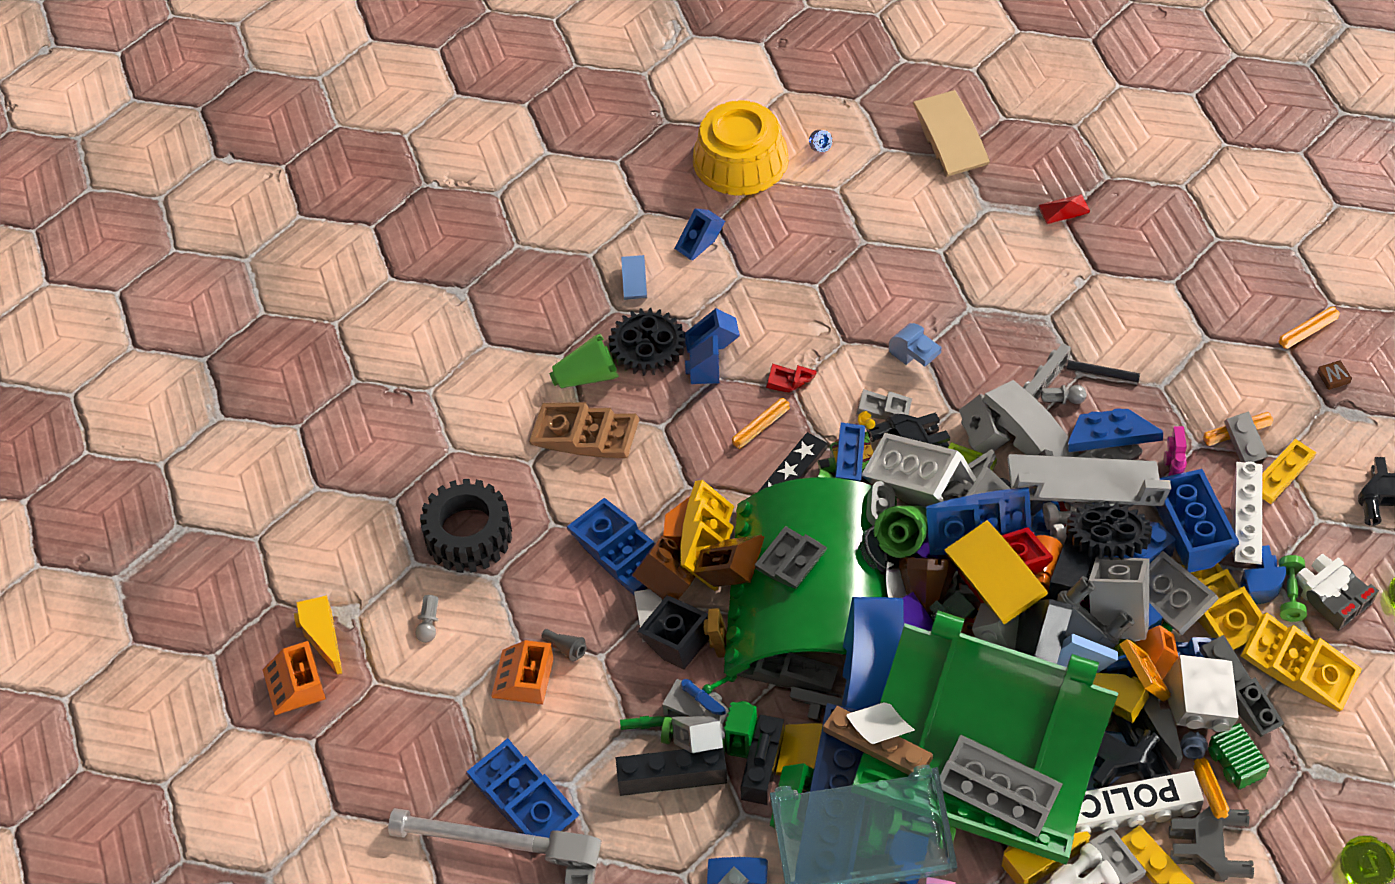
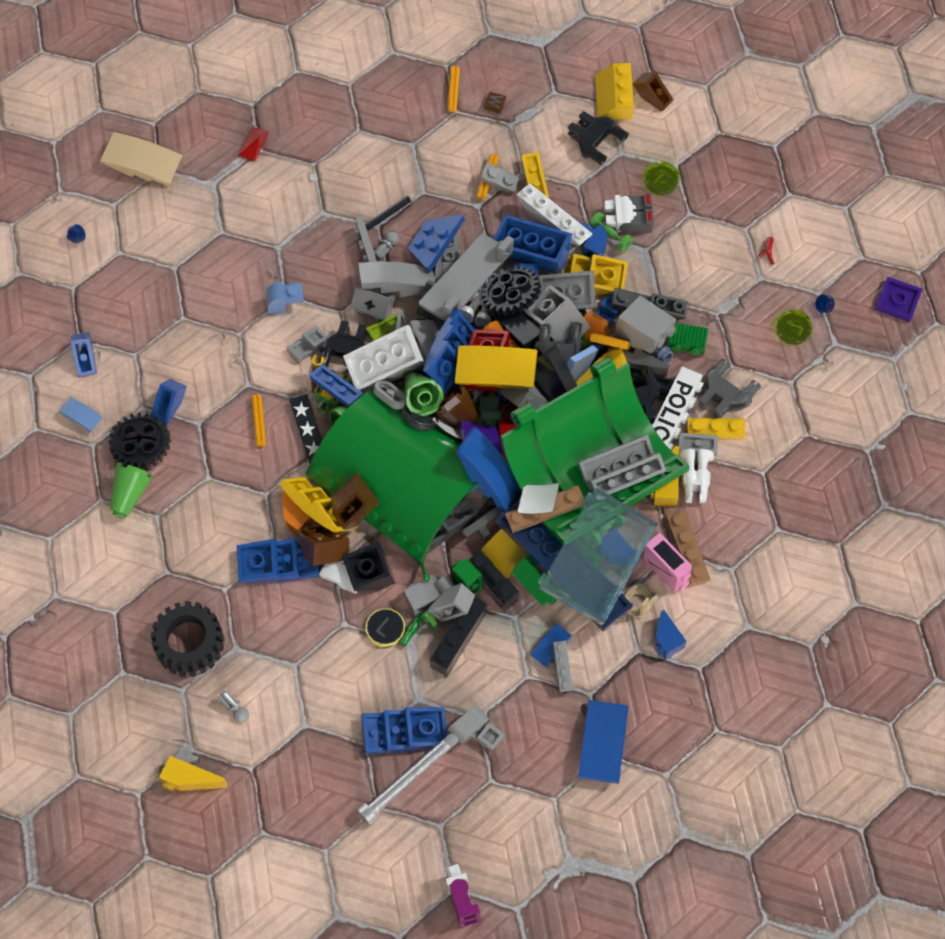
camera: 55 degrees left, 10 degrees up
orange slope [262,641,326,715] -> none
orange slope [491,640,554,705] -> none
medium nougat slope [529,402,640,458] -> none
dark grey cone [541,629,586,661] -> none
blue piece [680,679,726,715] -> none
blue slope [685,335,720,384] -> none
yellow piece [693,100,789,195] -> none
pearl gold plate [704,608,727,658] -> none
dark grey slope [755,526,827,589] -> none
red slope [766,363,817,393] -> none
dark pink plate [1164,426,1187,476] -> none
light orange axle [1193,758,1229,819] -> none
yellow slope [1241,612,1362,712] -> none
none -> black tile [366,608,405,647]

